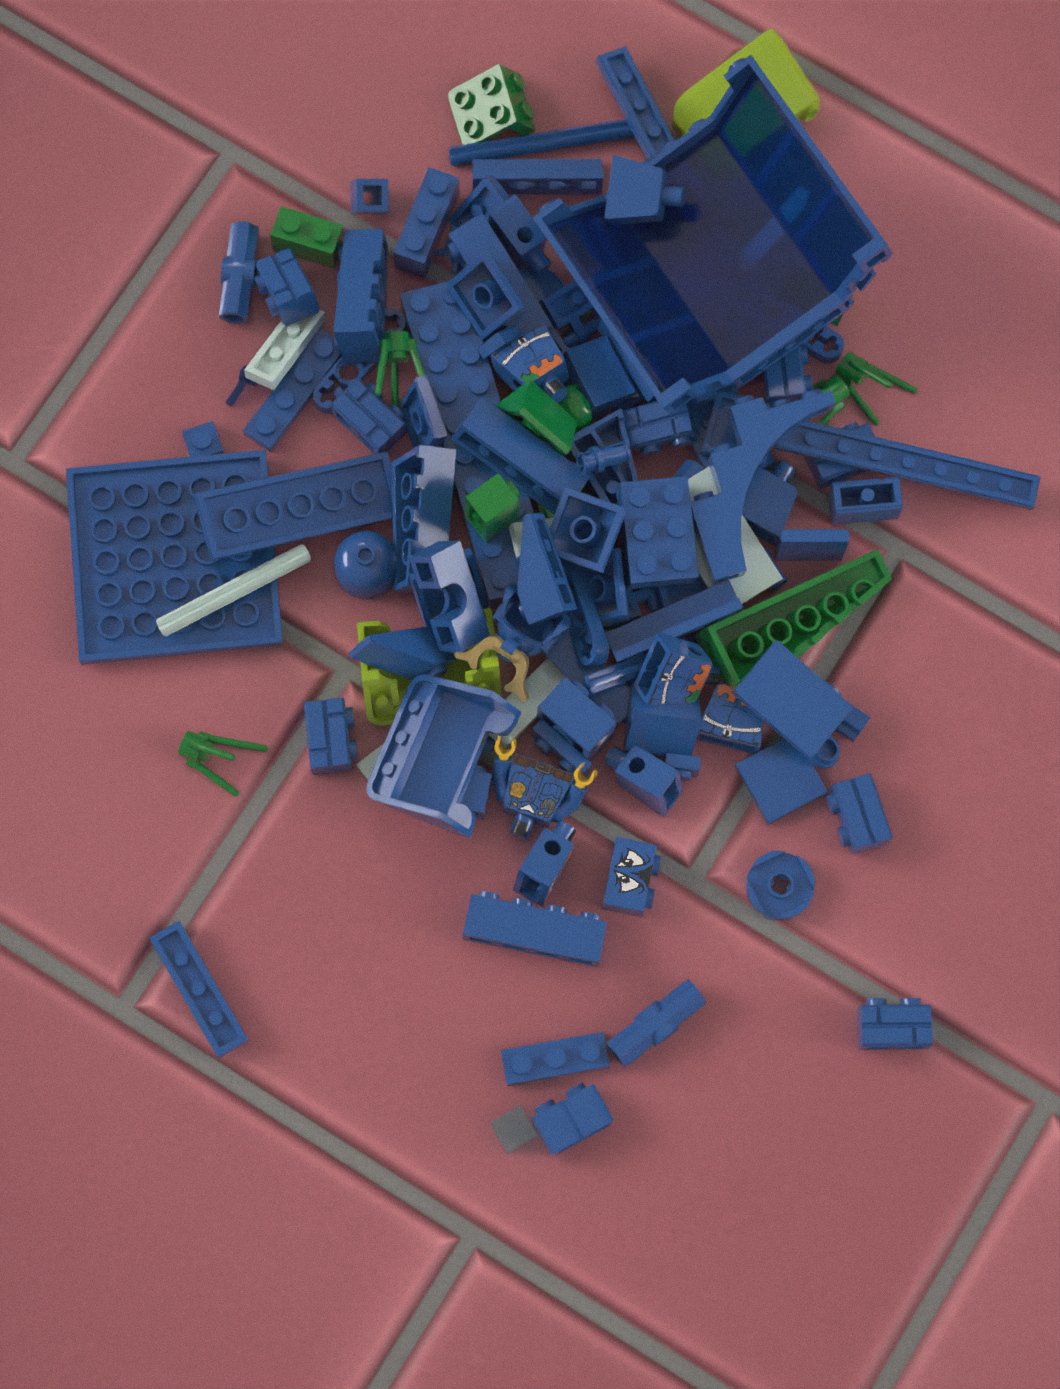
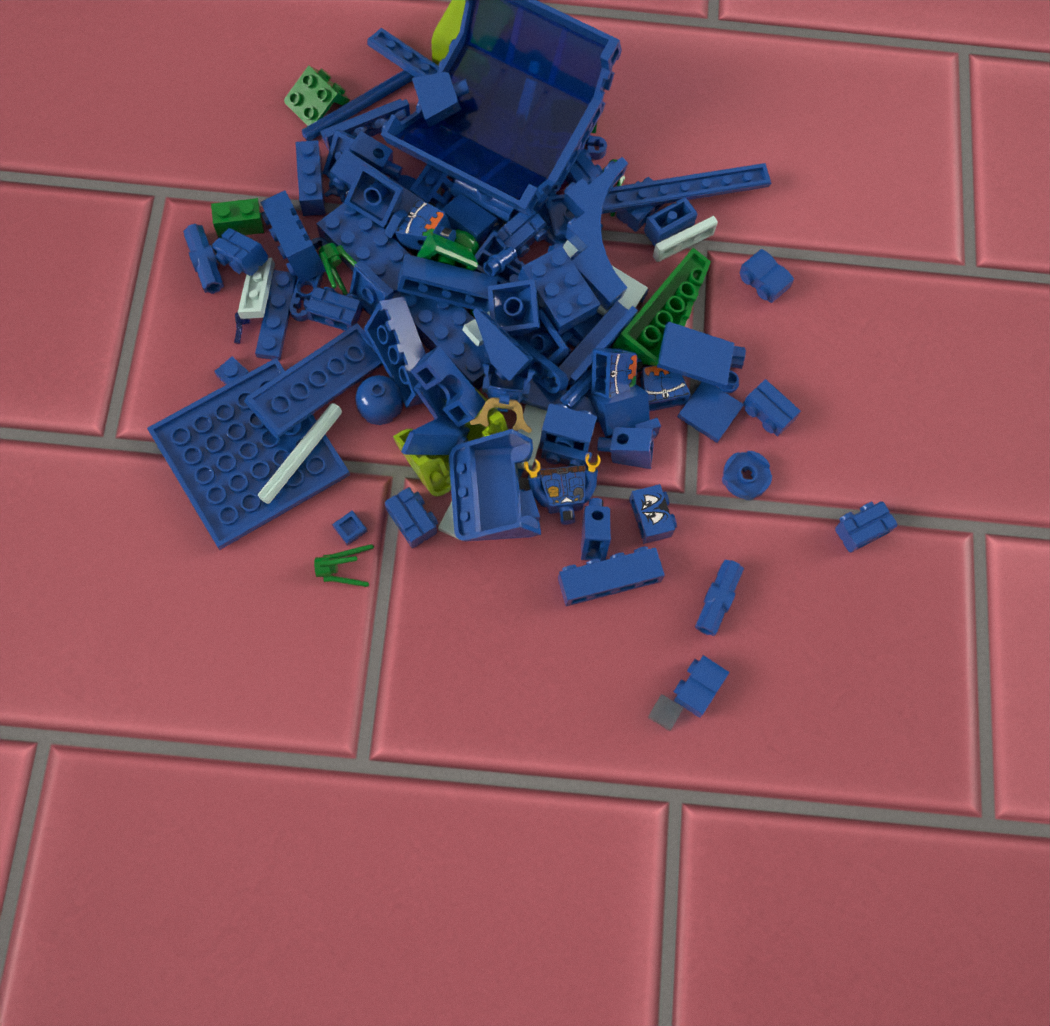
camera: 30 degrees left, 5 degrees down
blue plate [149,921,249,1059] -> none
blue plate [350,179,389,215] -> none
green brick [465,473,520,543] -> none
blue plate [501,1032,610,1086] -> none
blue torso [742,461,799,547] -> none
blue tile [775,529,850,561] -> none
green plant [835,351,918,426] -> none
none -> blue tile [332,510,368,546]
none -> light aqua tile [653,216,718,262]
none -> blue brick [739,249,794,303]

